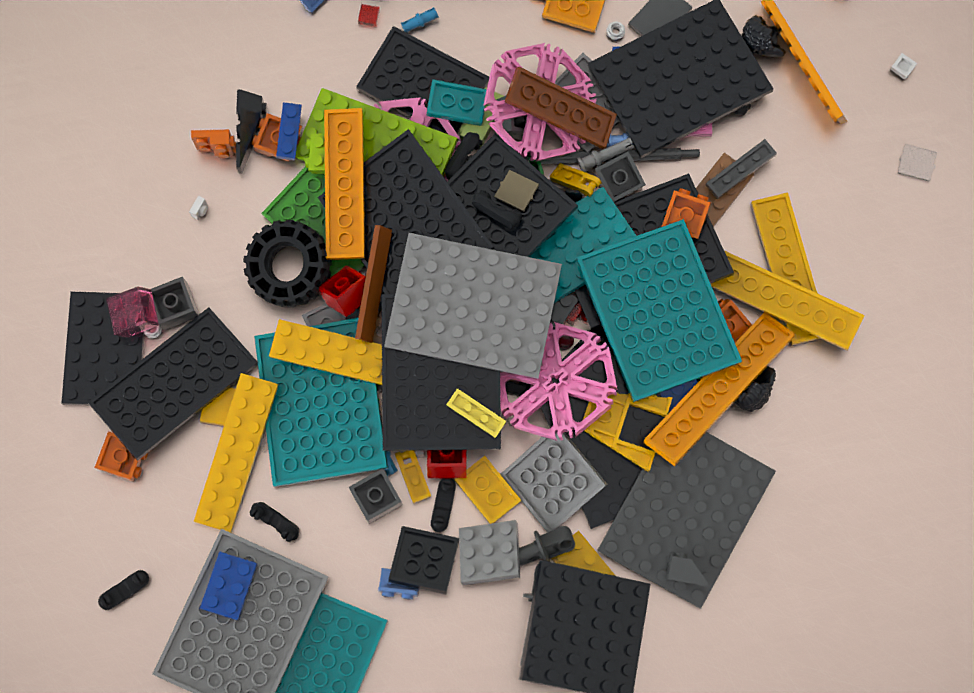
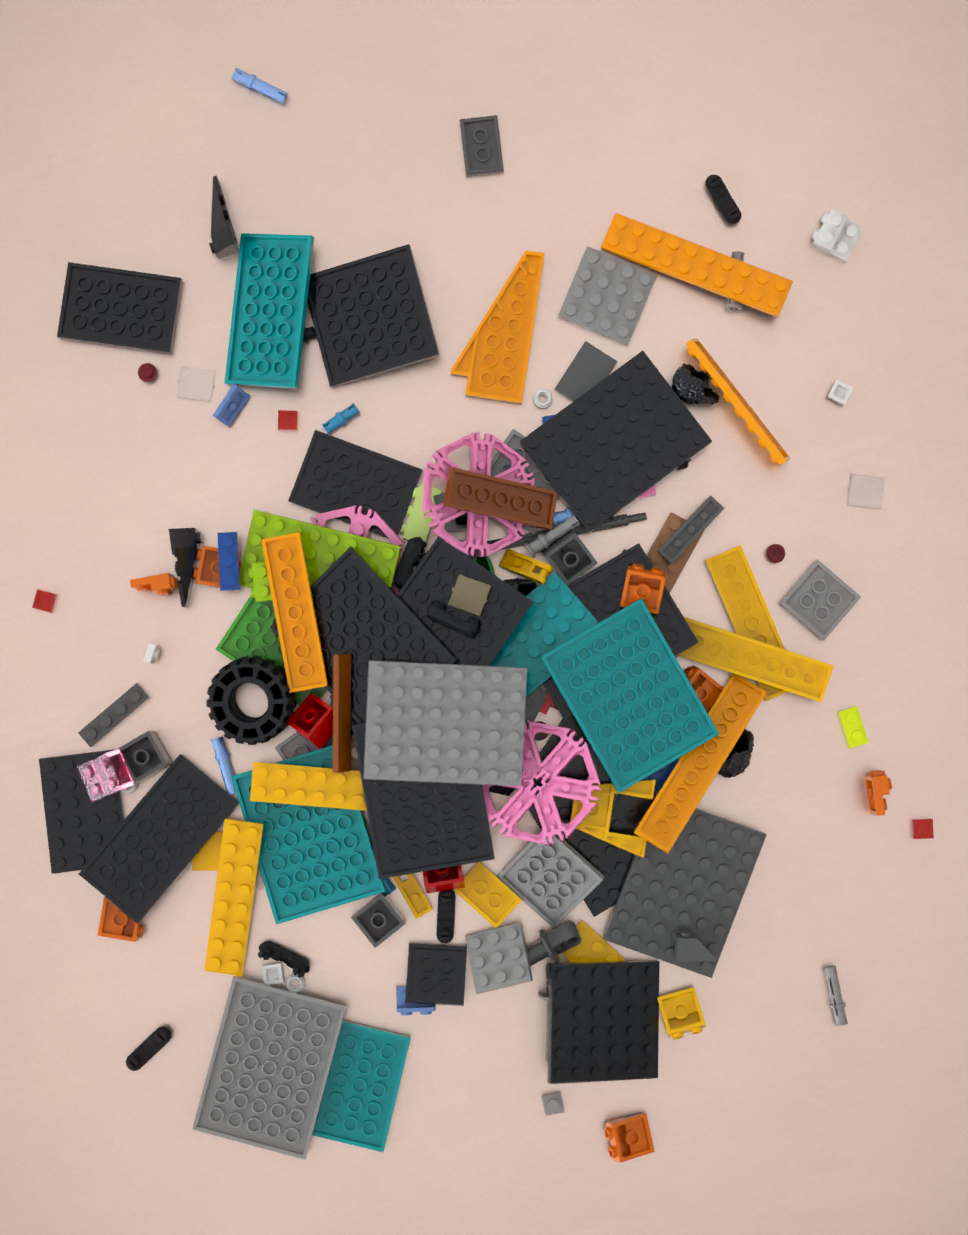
camera: 10 degrees left, 10 degrees up
blue plate [200,551,258,621] -> none
teal tile [426,79,487,126] -> none
light yellow plate [446,389,507,438] -> none
none -> clear red tile [32,589,57,613]
none -> dark grey plate [78,683,150,747]
none -> light blue pin [211,736,236,795]
none -> white plate [262,963,284,985]
none -> white plate [285,974,305,993]
none -> yellow plate [657,987,706,1040]
none -> dark red plate [766,544,785,563]
none -> light grey plate [780,559,861,641]
none -> light grey pin [824,966,848,1026]
none -> neon yellow plate [838,706,869,749]
none -> orange plate [864,770,892,816]
none -> clear red tile [912,819,934,839]

